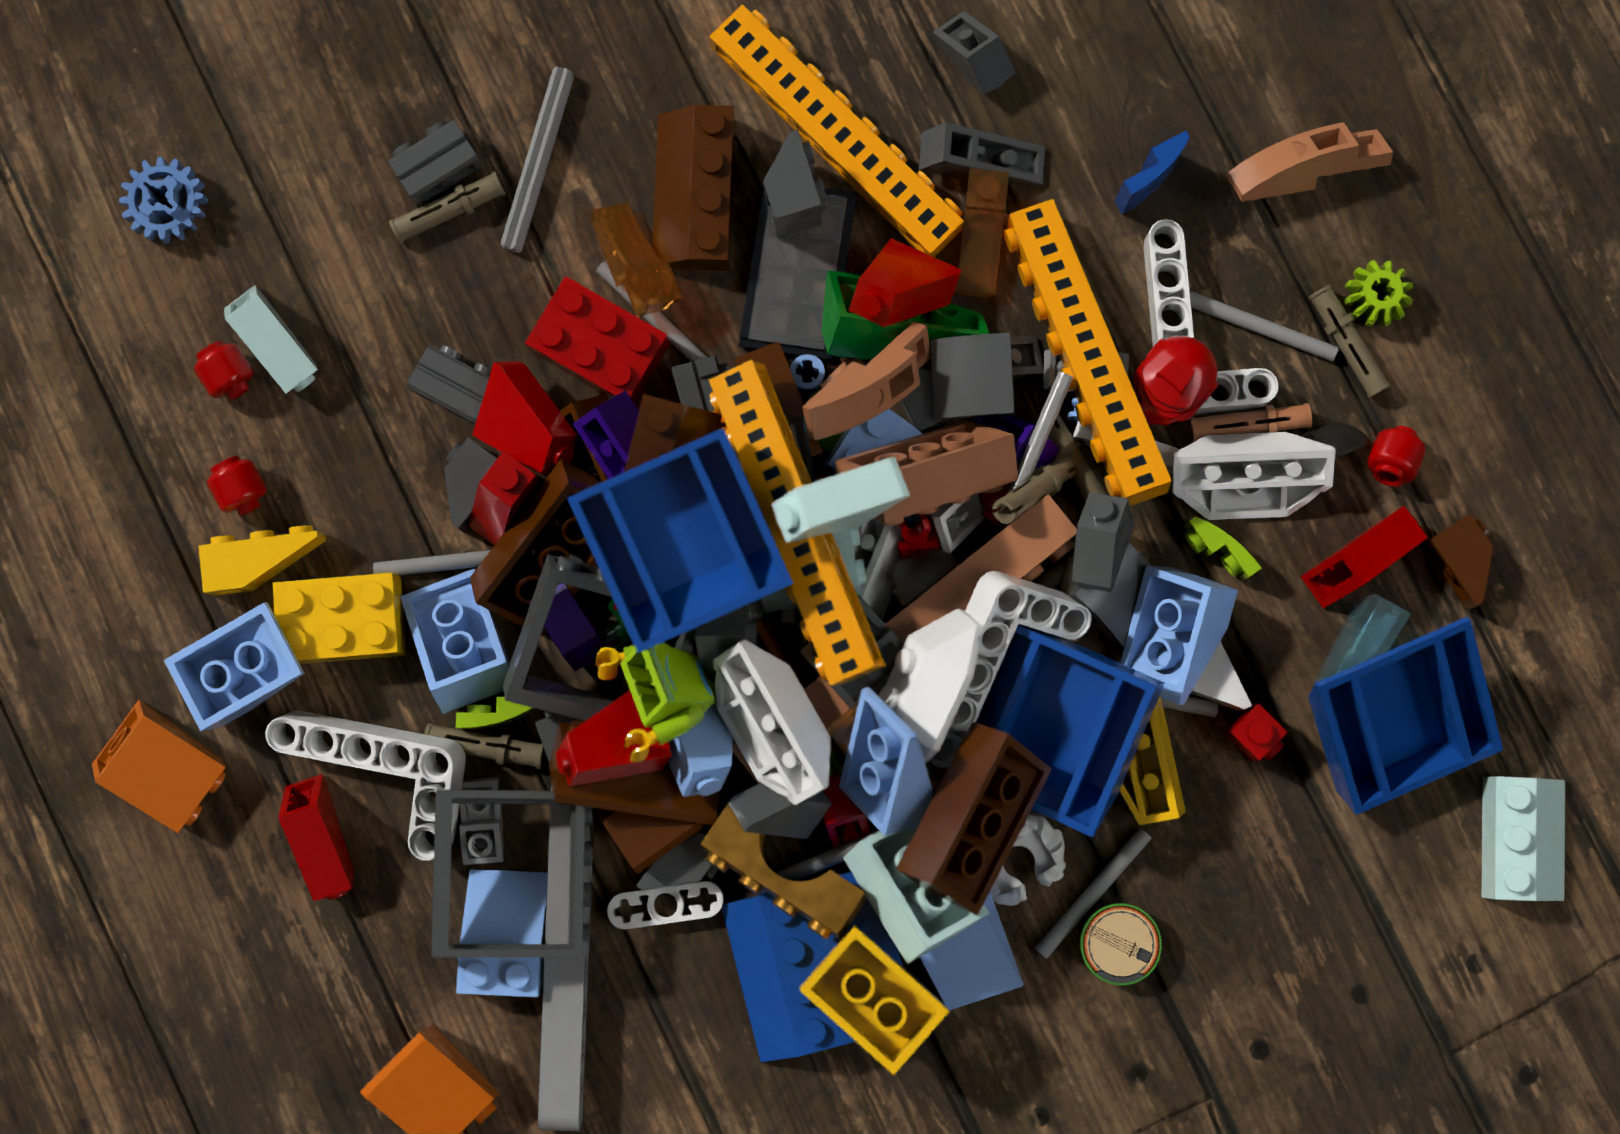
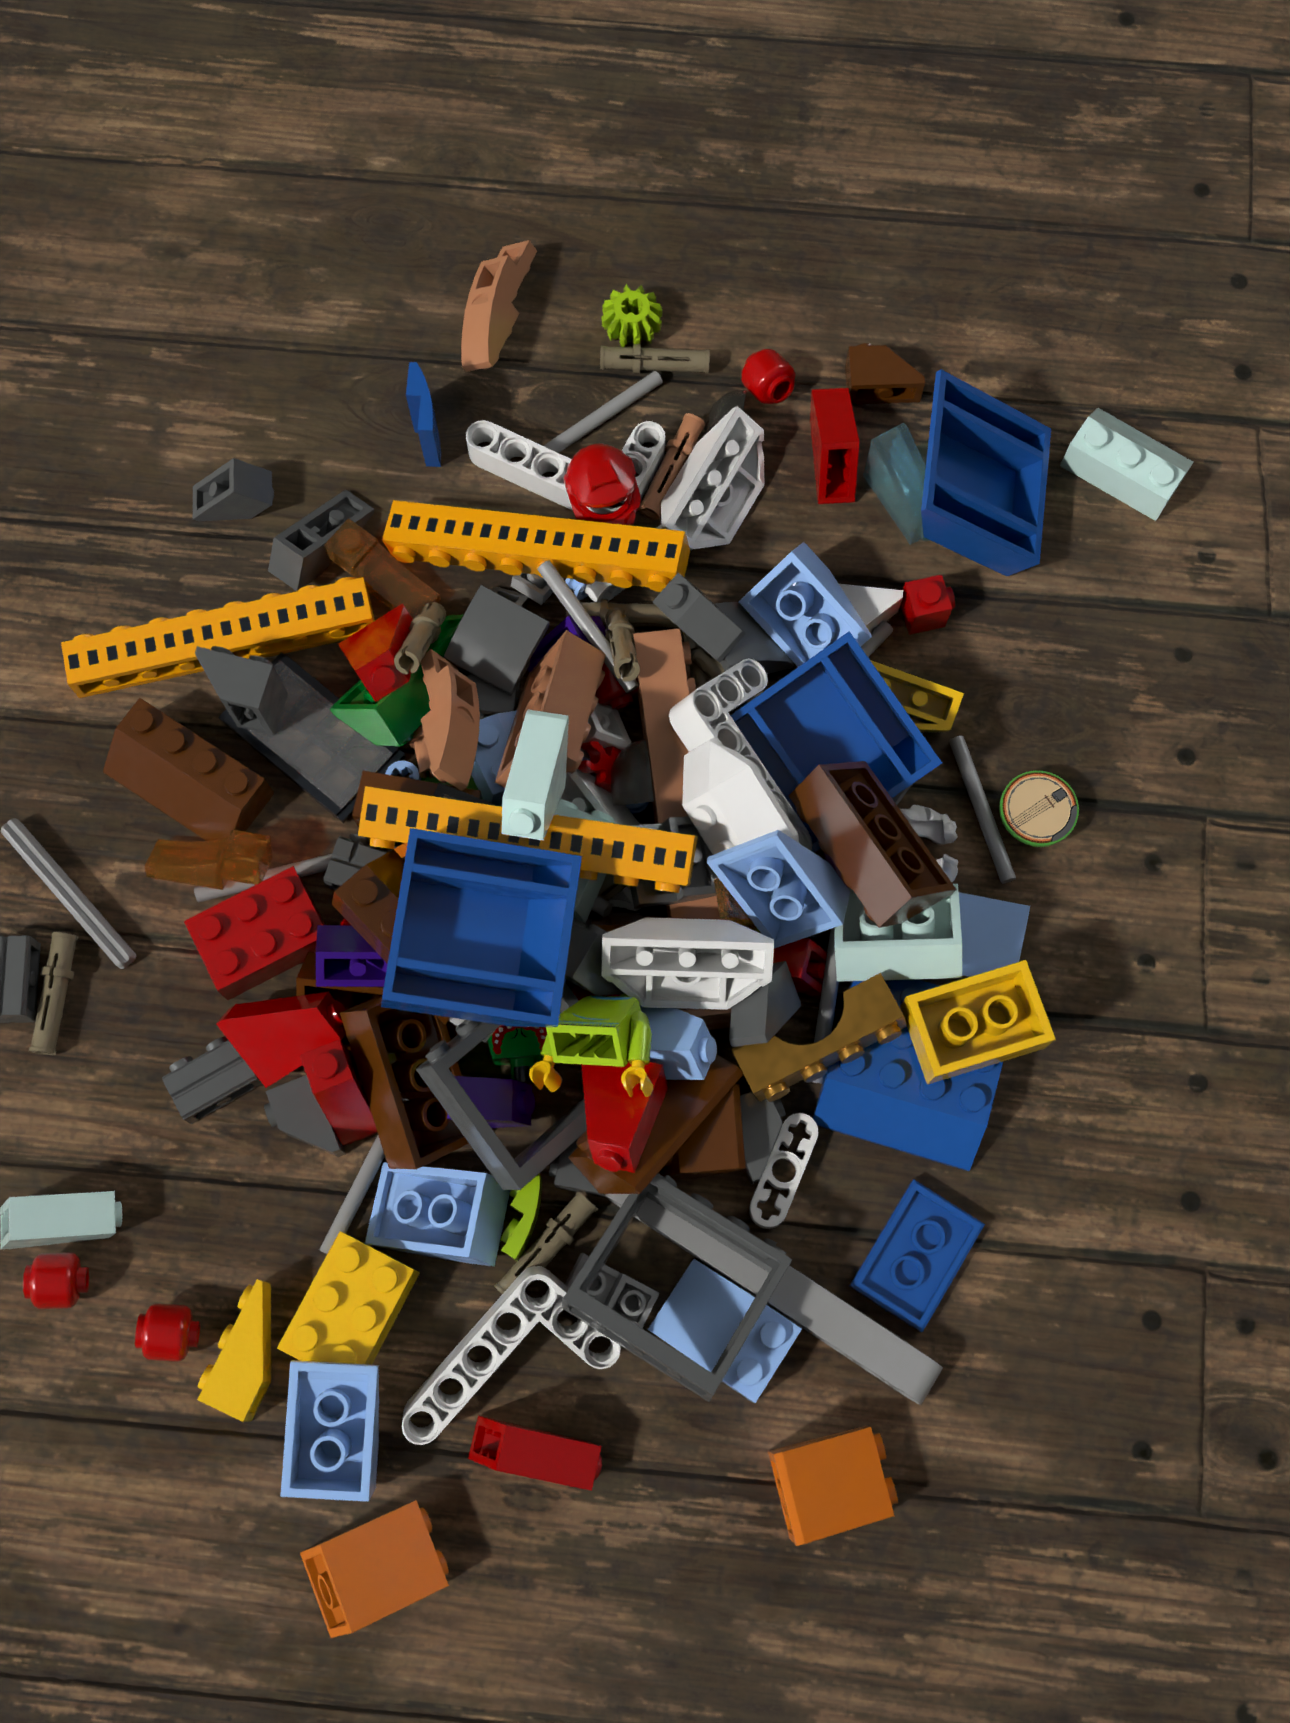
camera: 65 degrees left, 10 degrees down
lime slope [1183,517,1262,581] -> none
none -> dark tan pin [394,602,446,674]
none -> blue tile [849,1179,985,1333]

